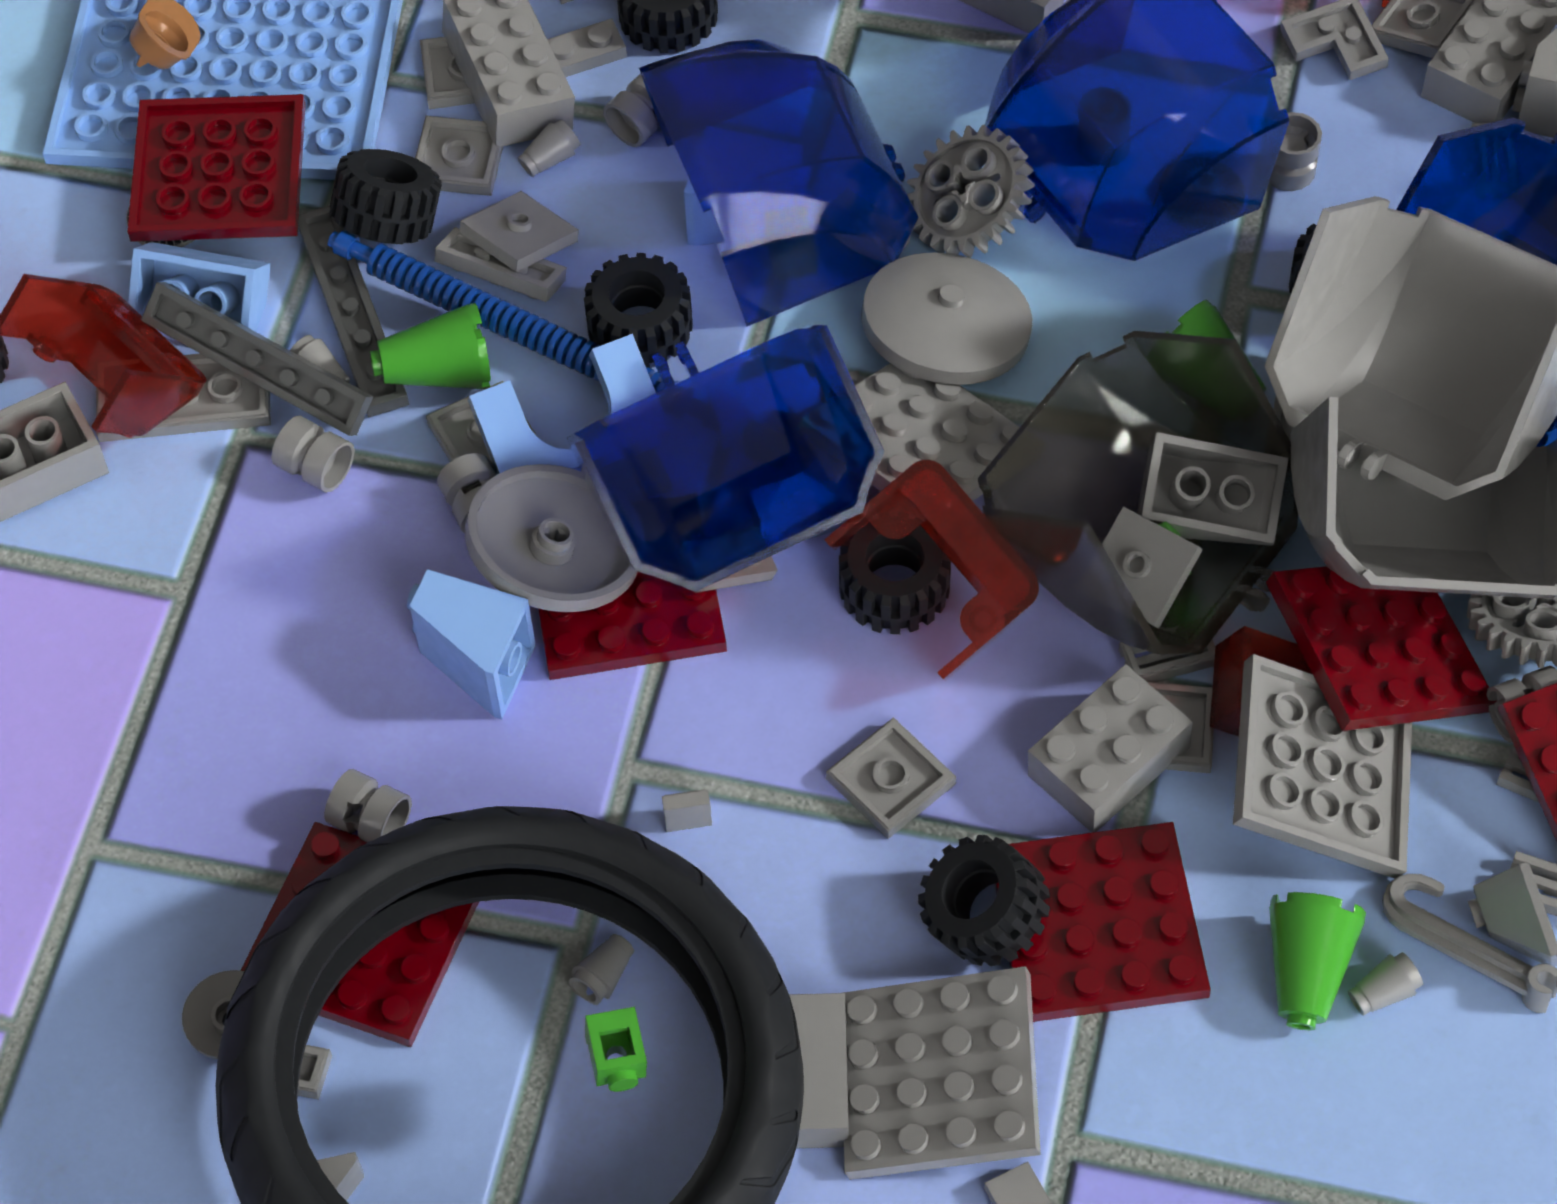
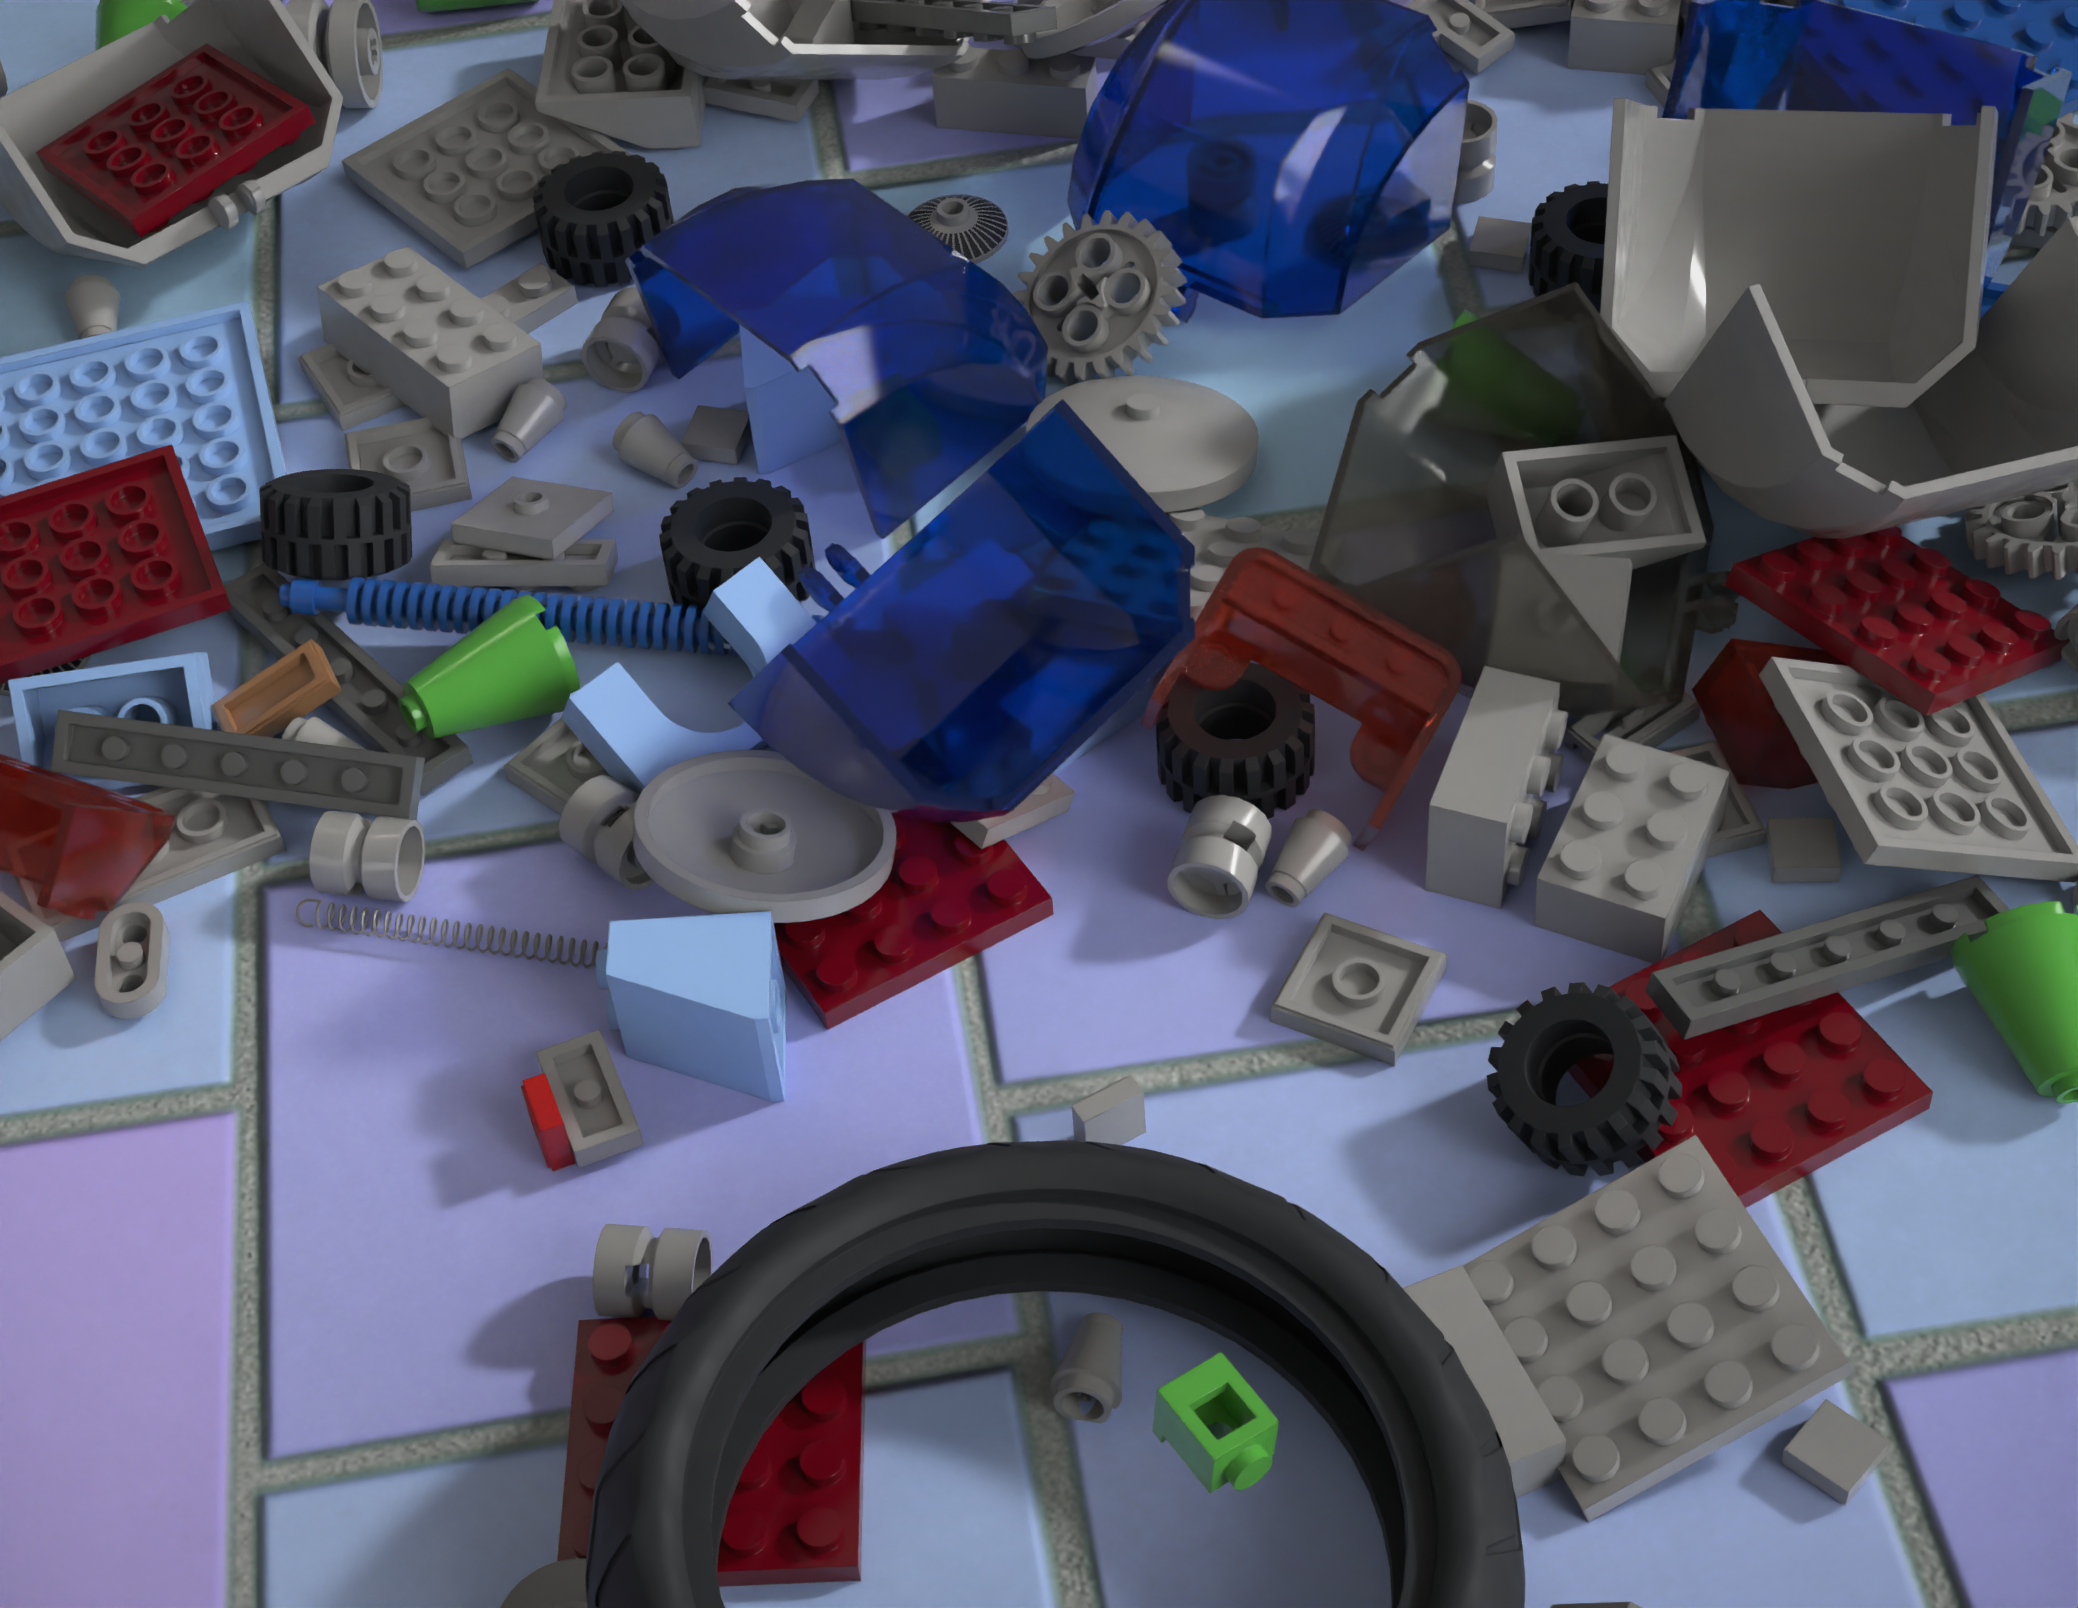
camera: 20 degrees left, 10 degrees down
none -> light grey plate [94,902,170,1019]
none -> medium nougat tile [211,639,342,738]
none -> light grey piece [296,899,608,968]
none -> red tile [520,1073,575,1171]
none -> light grey plate [536,1030,644,1168]
none -> light grey cone [613,412,698,488]
none -> light grey tile [681,405,751,464]
none -> dish [902,194,1008,268]
none -> light grey wheel [1167,795,1272,919]
none -> light grey cone [1265,809,1352,907]
none -> light grey brick [1425,666,1568,909]
none -> light grey tile [1468,216,1532,273]
none -> dark grey plate [1645,875,2010,1040]
none -> light grey tile [1766,818,1842,883]

